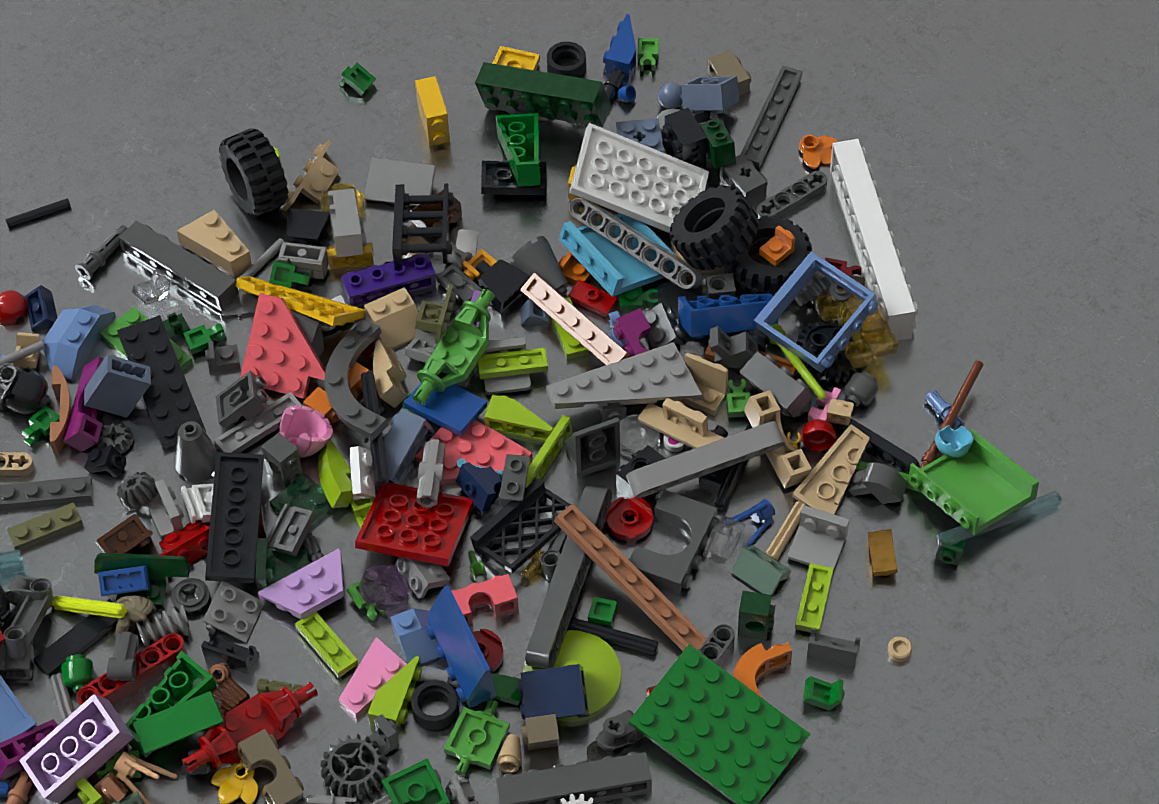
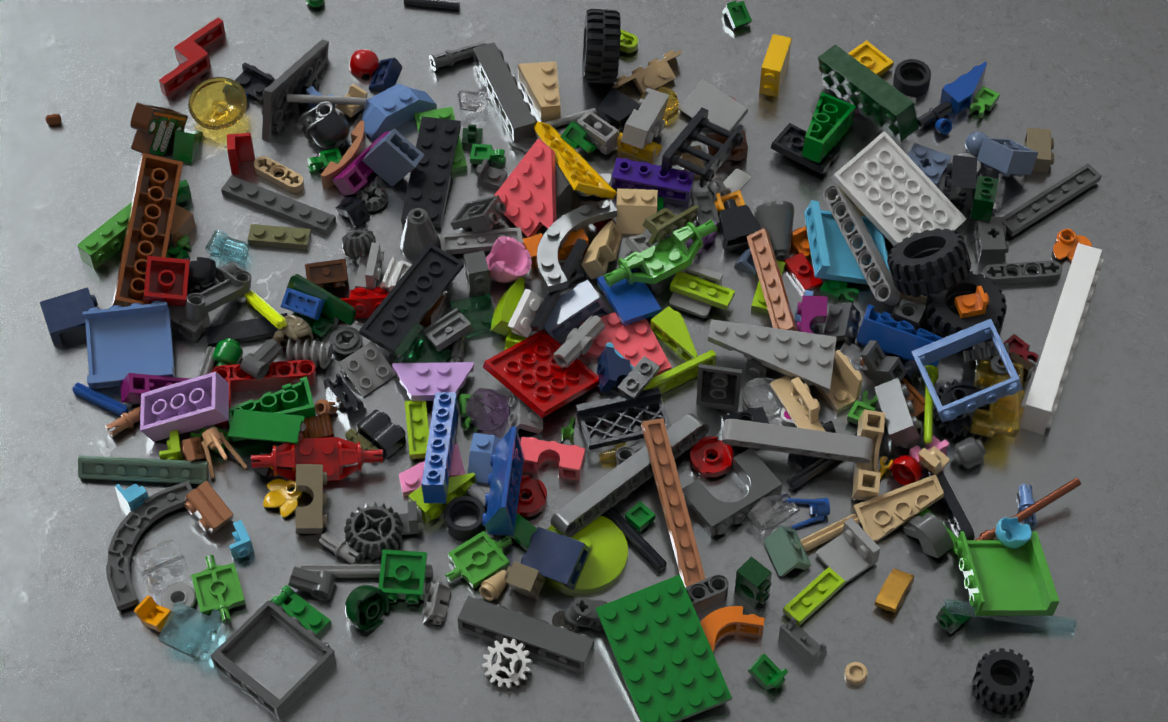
camera: 30 degrees right, 0 degrees up
none -> black brick [357,409,406,458]
none -> blue brick [421,392,459,503]
none -> black tyre [972,648,1034,712]

